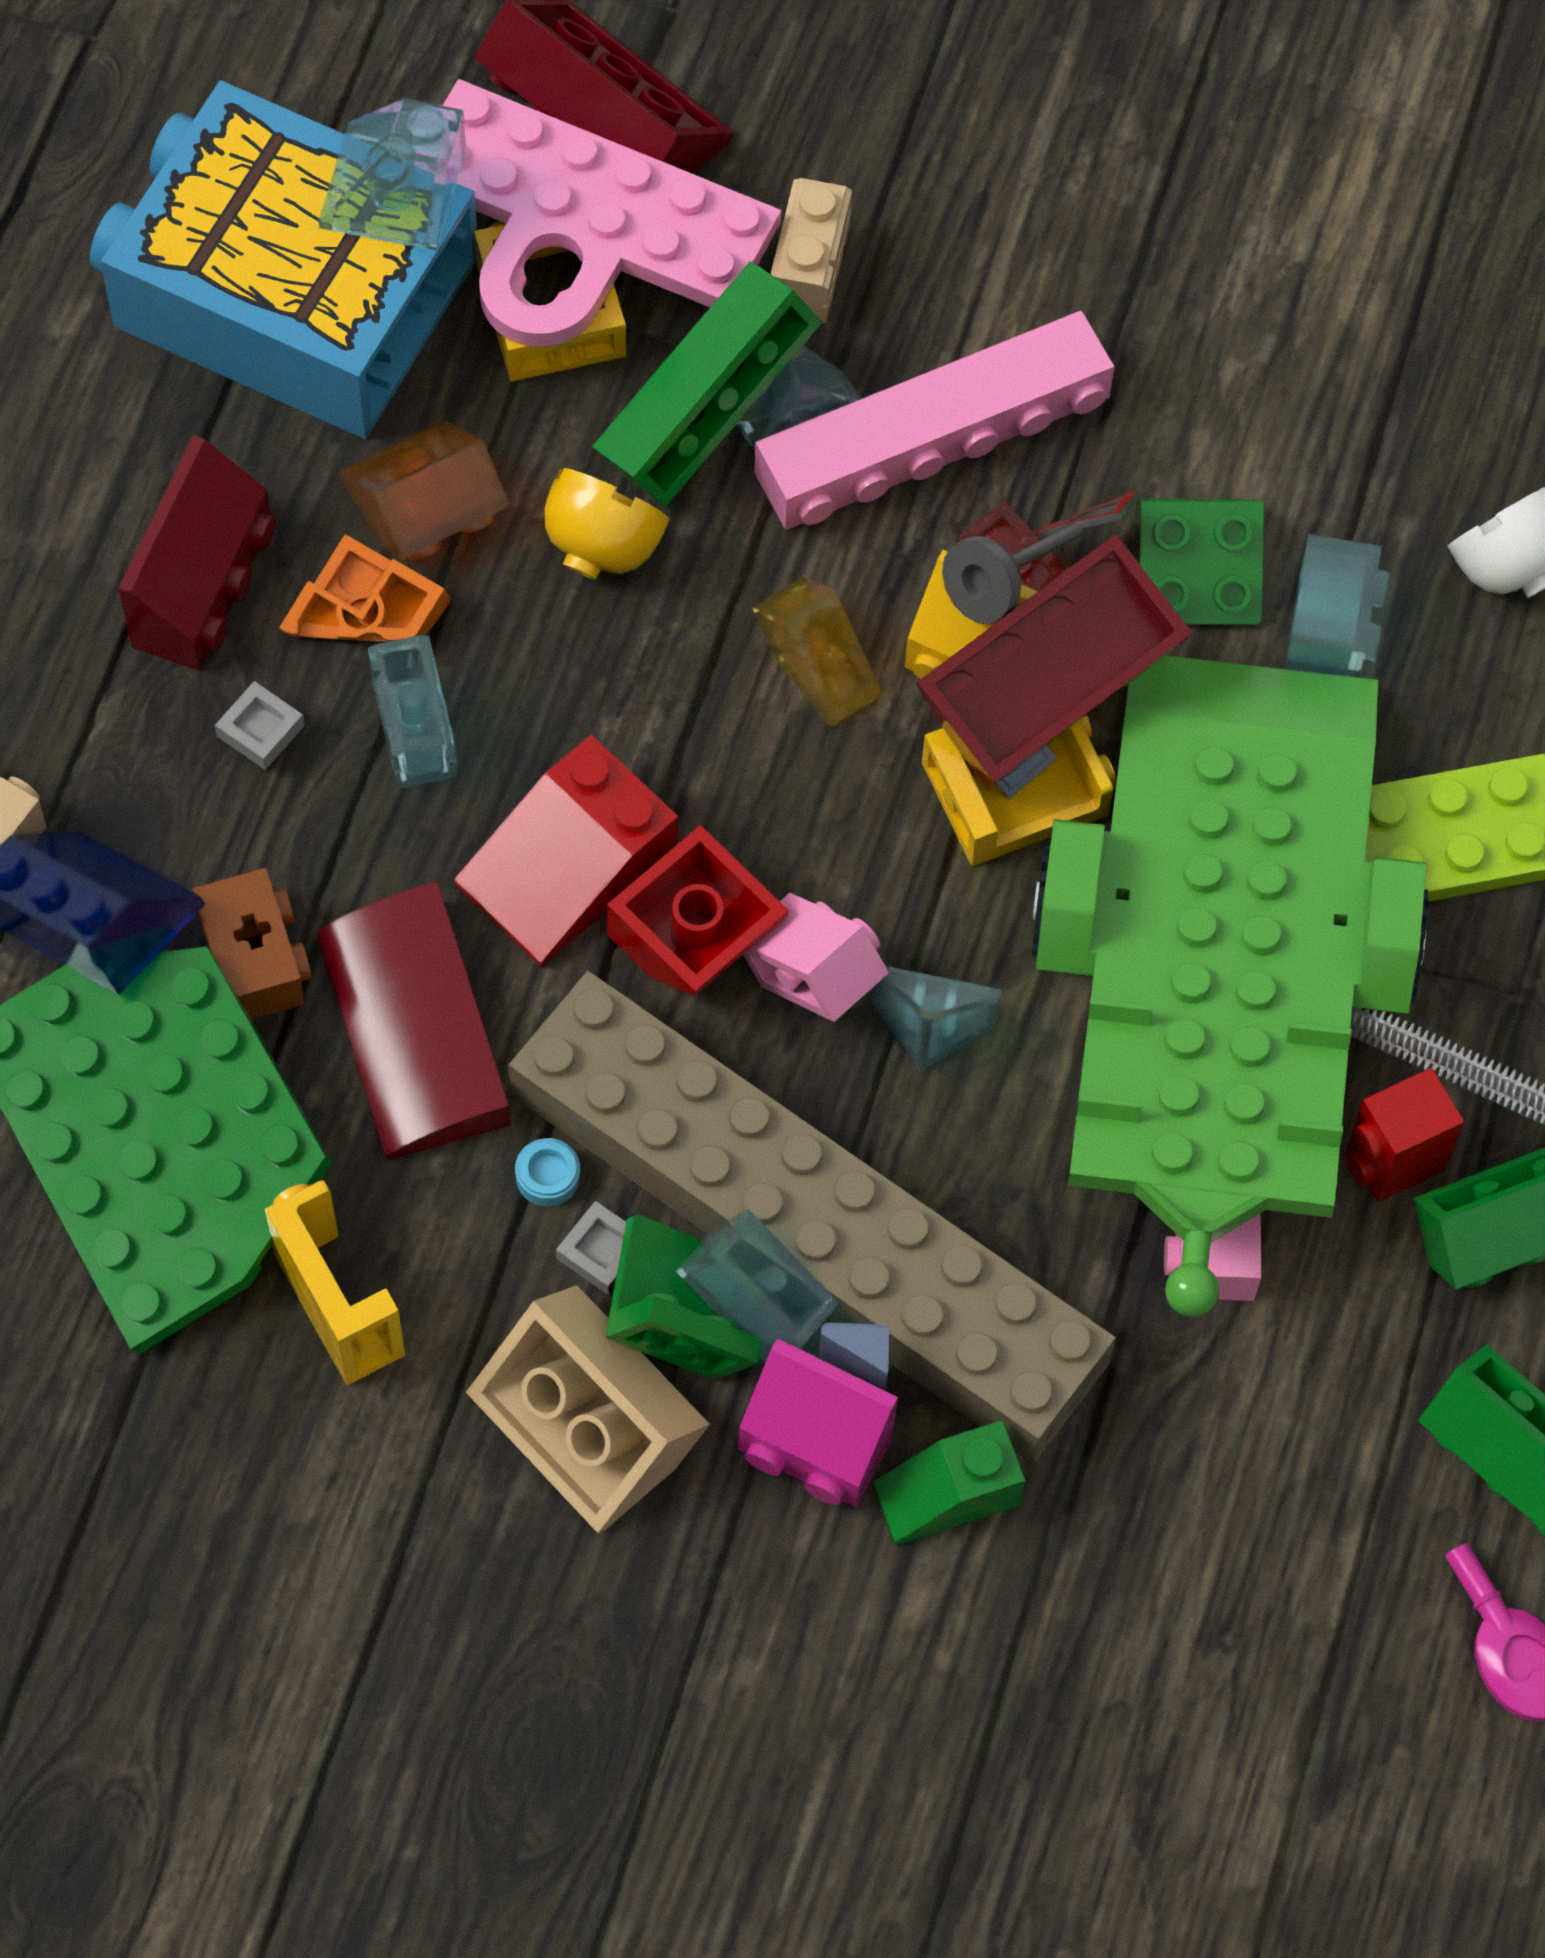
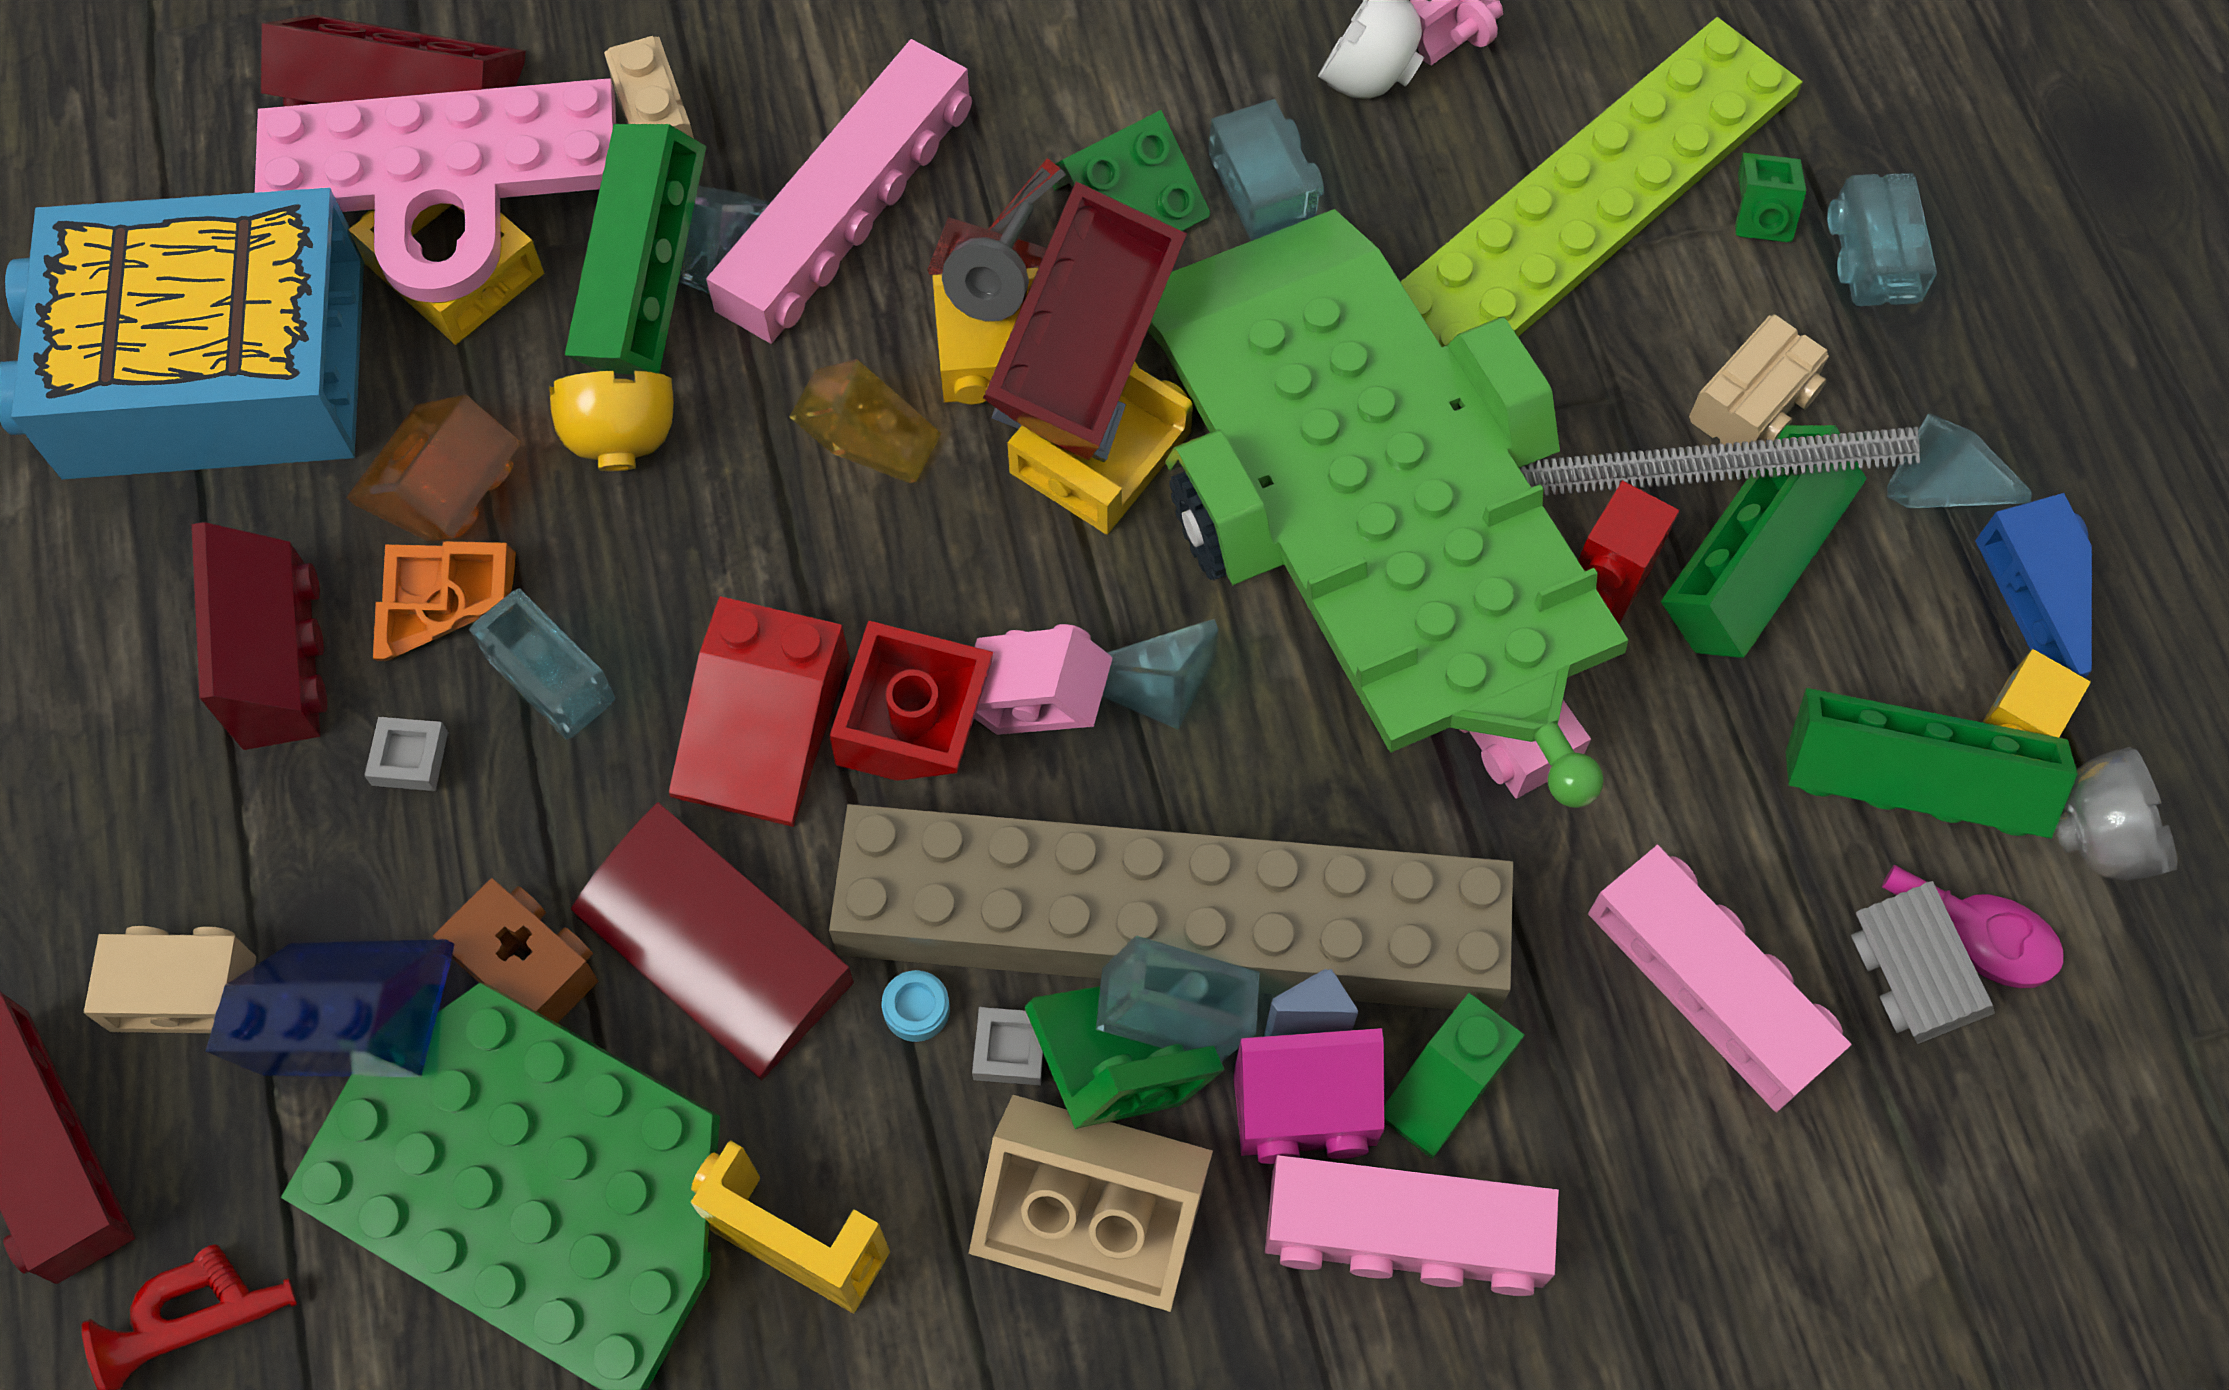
camera: 30 degrees left, 0 degrees up
clear light blue slope [318,98,466,251] -> none
none -> bright pink brick [1265,1155,1559,1296]
none -> bright pink brick [1588,845,1852,1113]
none -> light grey brick [1851,881,1995,1044]

